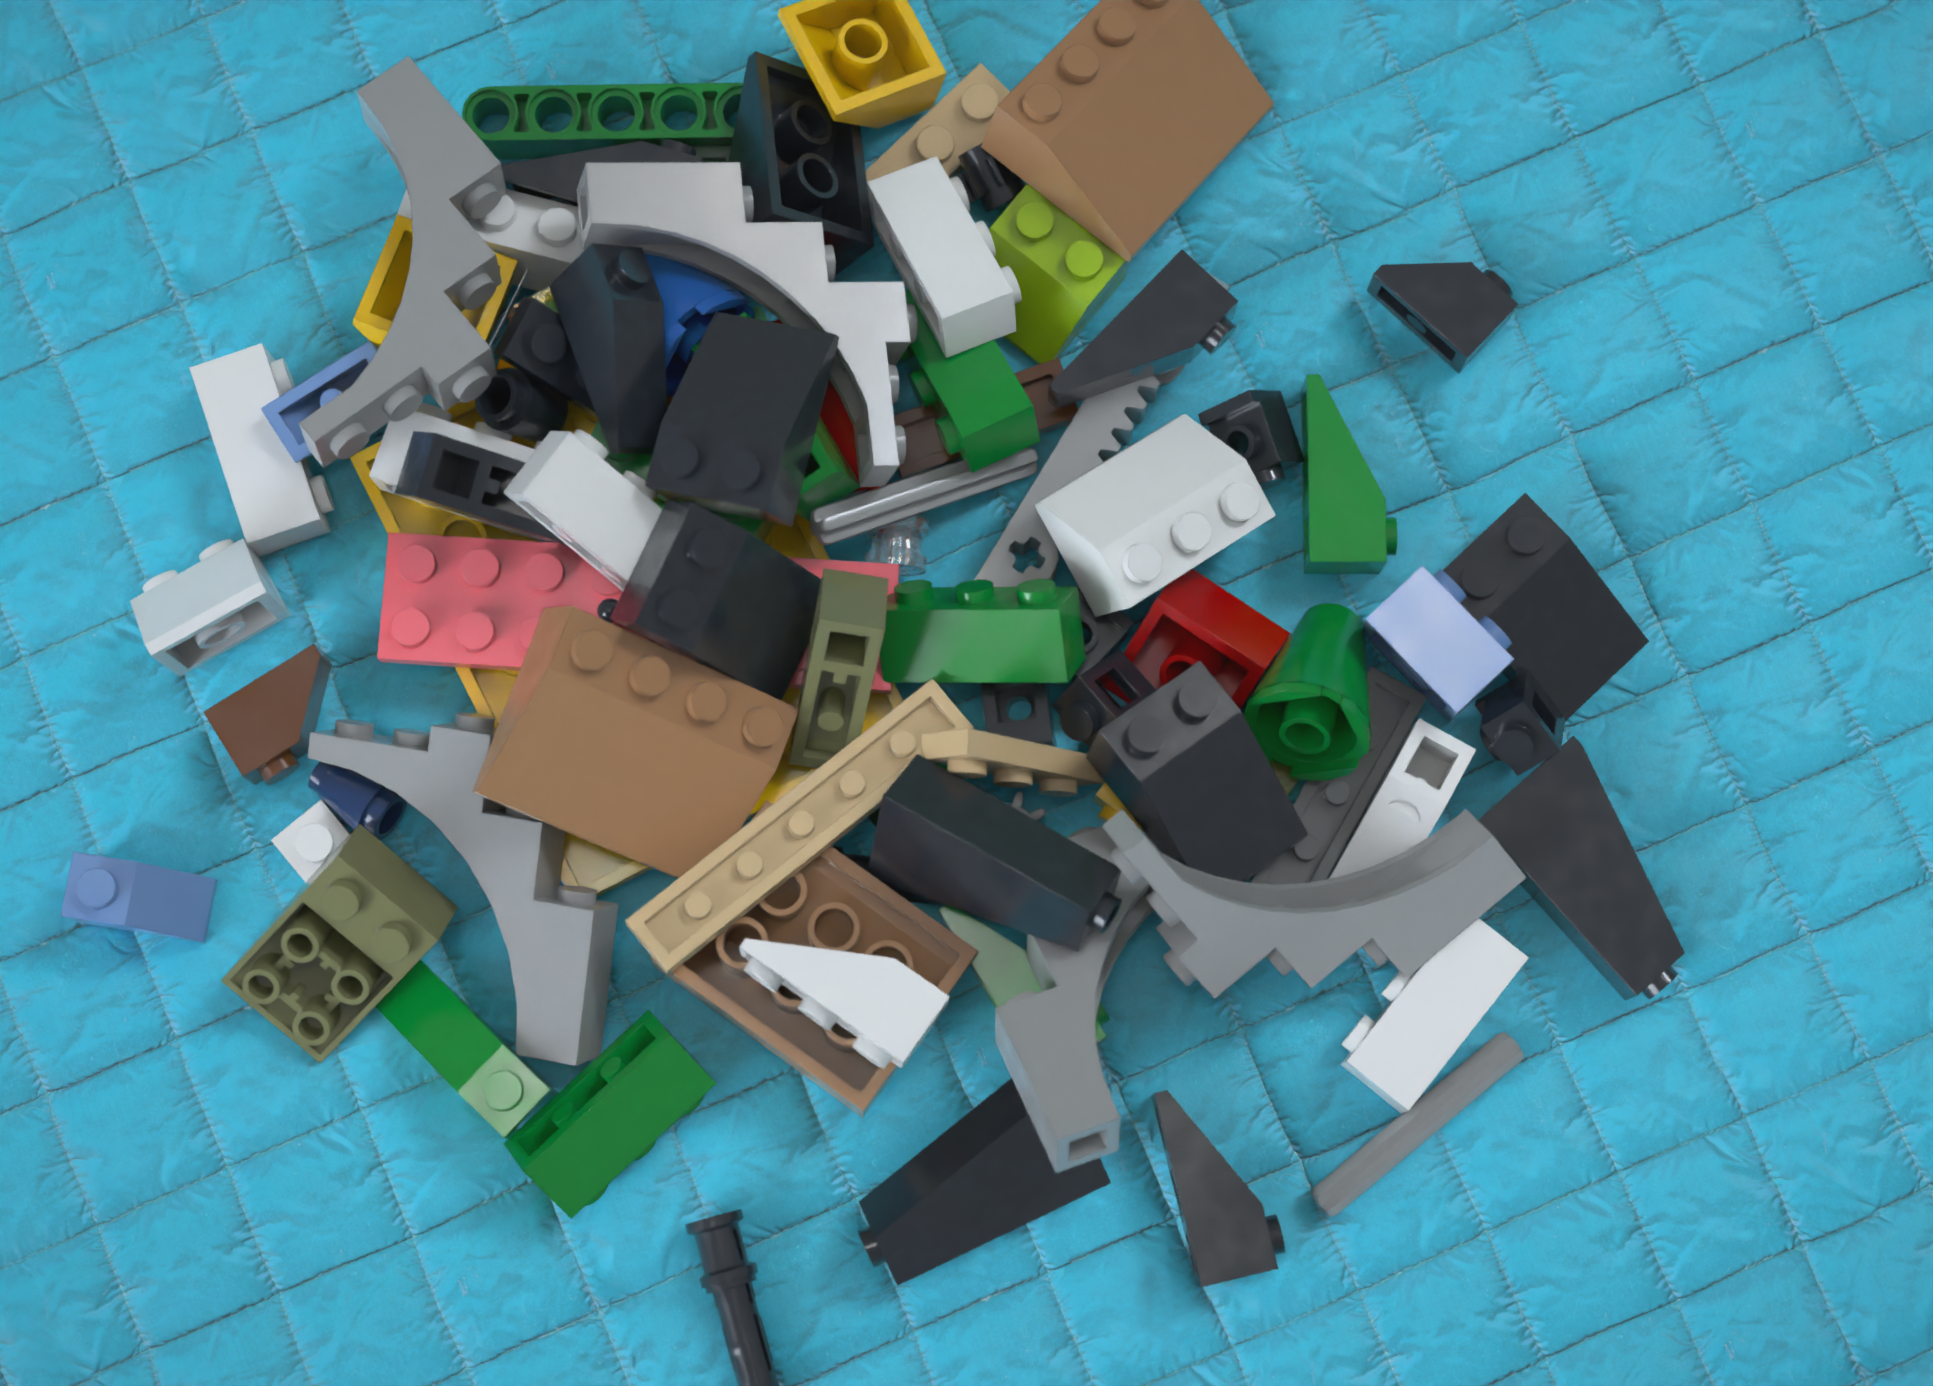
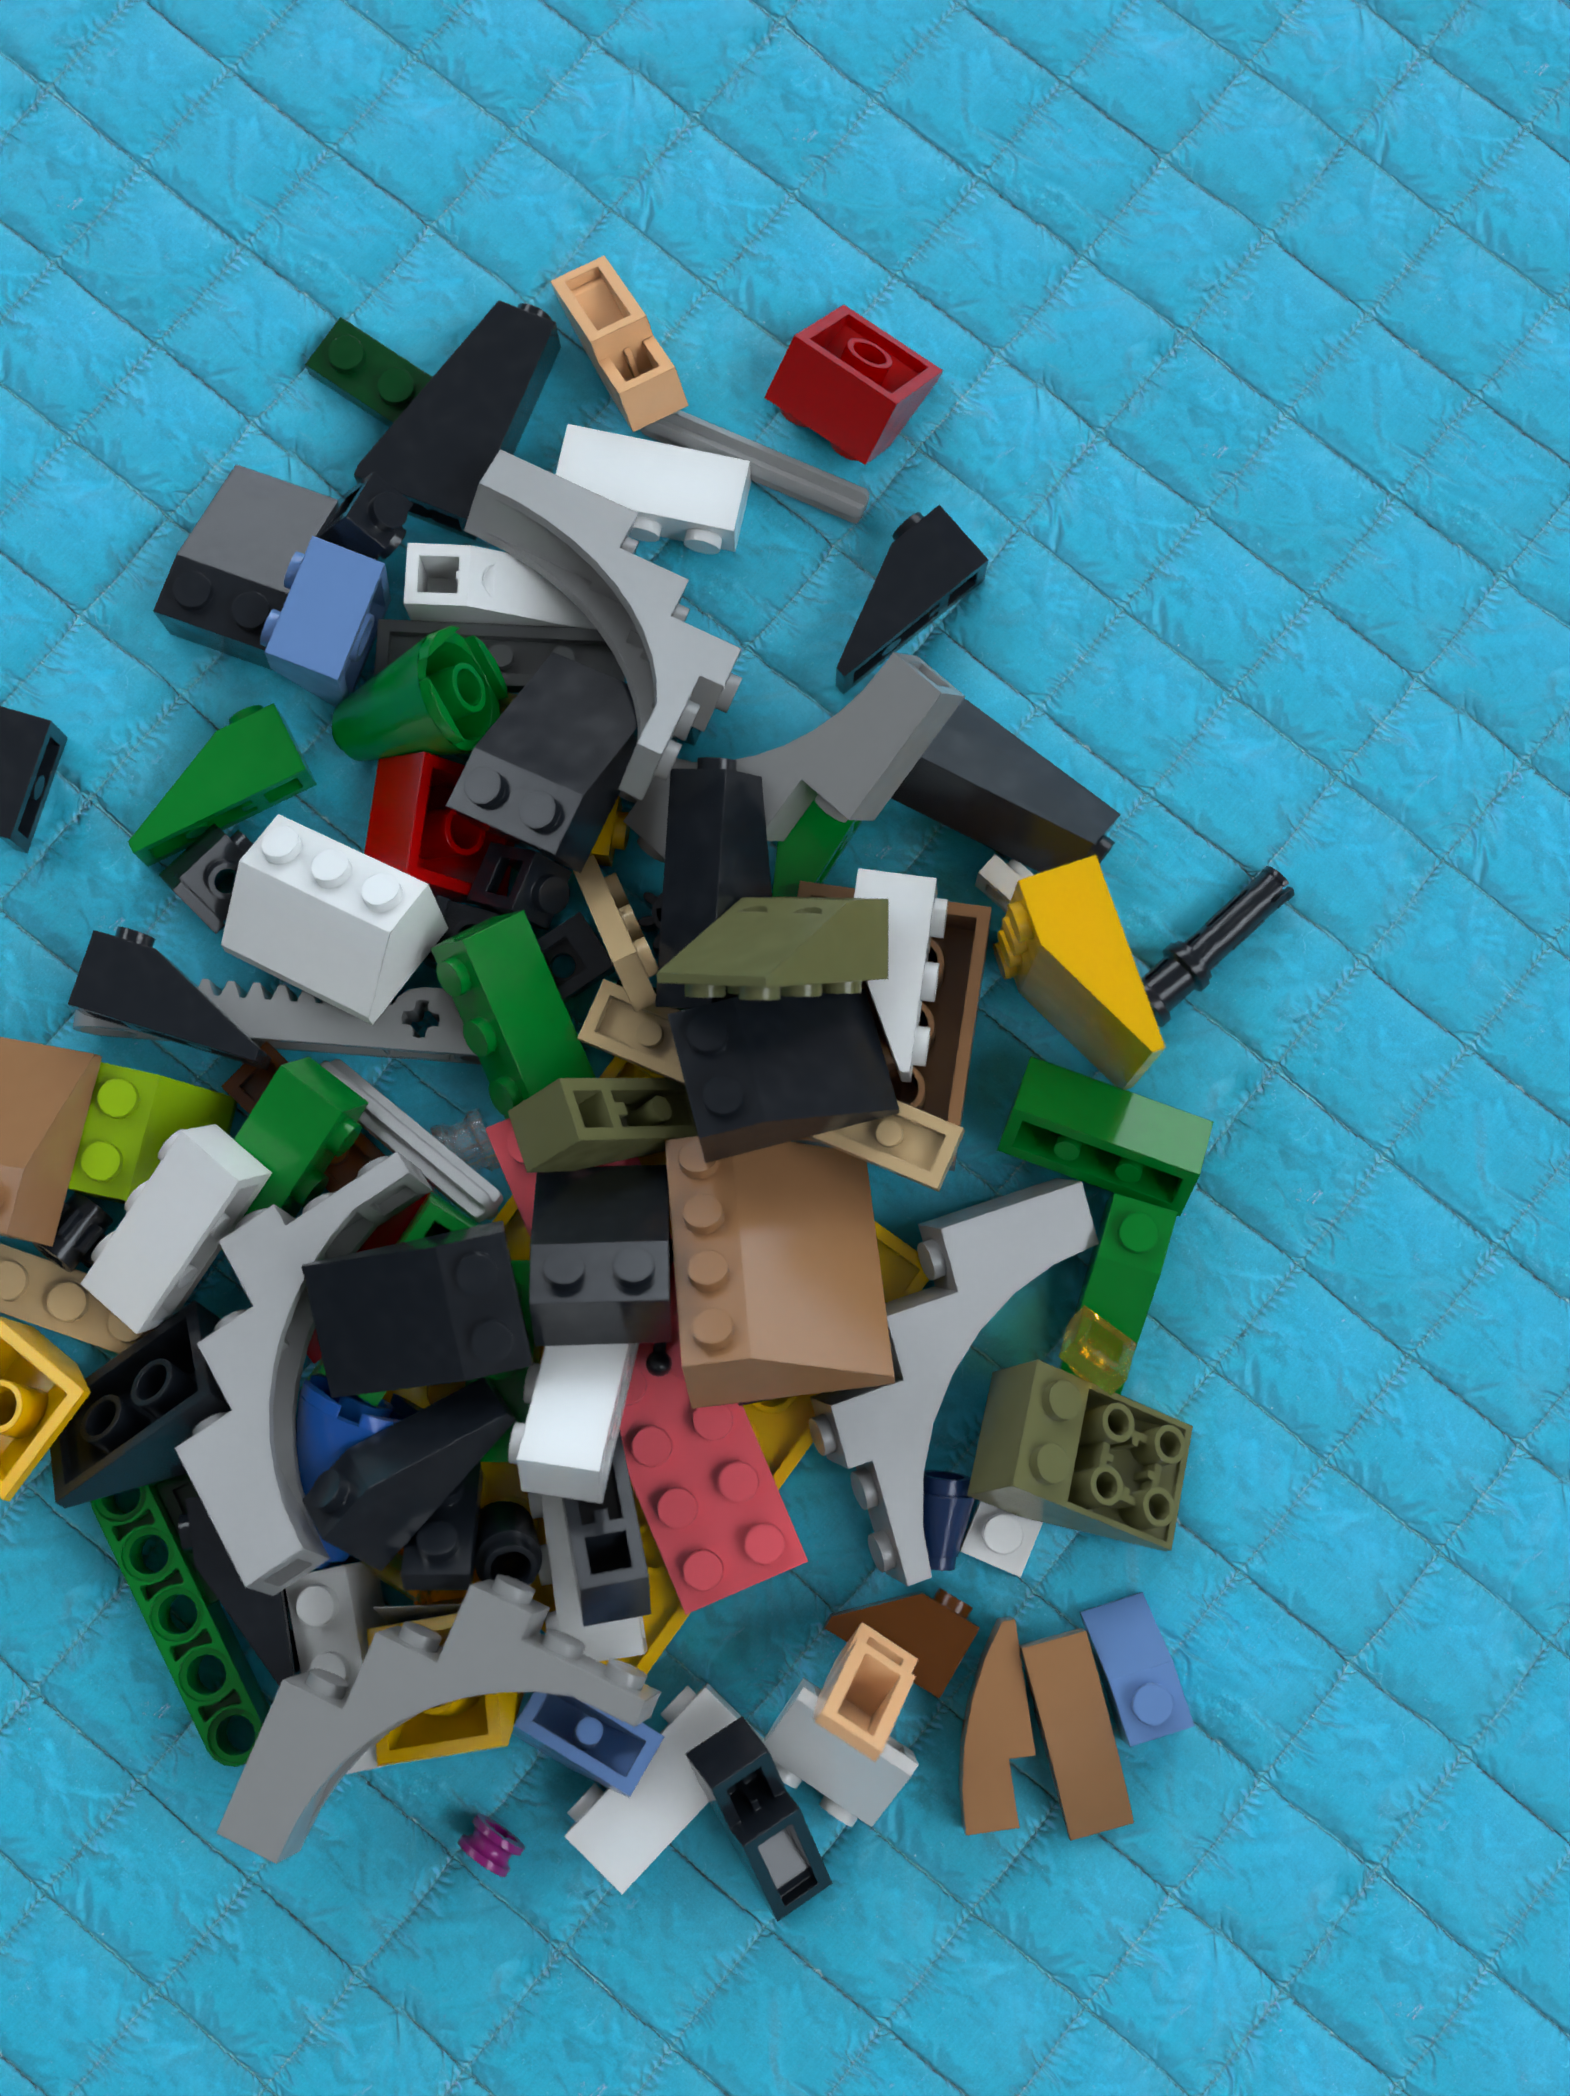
camera: 115 degrees left, 0 degrees up
none -> dark green plate [305,317,432,427]
none -> magenta bush [457,1813,526,1877]
none -> light nougat slope [550,255,689,432]
none -> olive slope [657,896,889,1000]
none -> black slope [668,988,899,1163]
none -> black slope [685,1716,832,1922]
none -> red slope [764,304,943,465]
none -> light nougat slope [813,1622,918,1762]
none -> medium nougat slope [958,1616,1036,1836]
none -> white plate [975,854,1033,912]
none -> yellow slope [993,855,1166,1090]
none -> medium nougat slope [1019,1628,1134,1841]
none -> clear yellow plate [1058,1305,1136,1395]

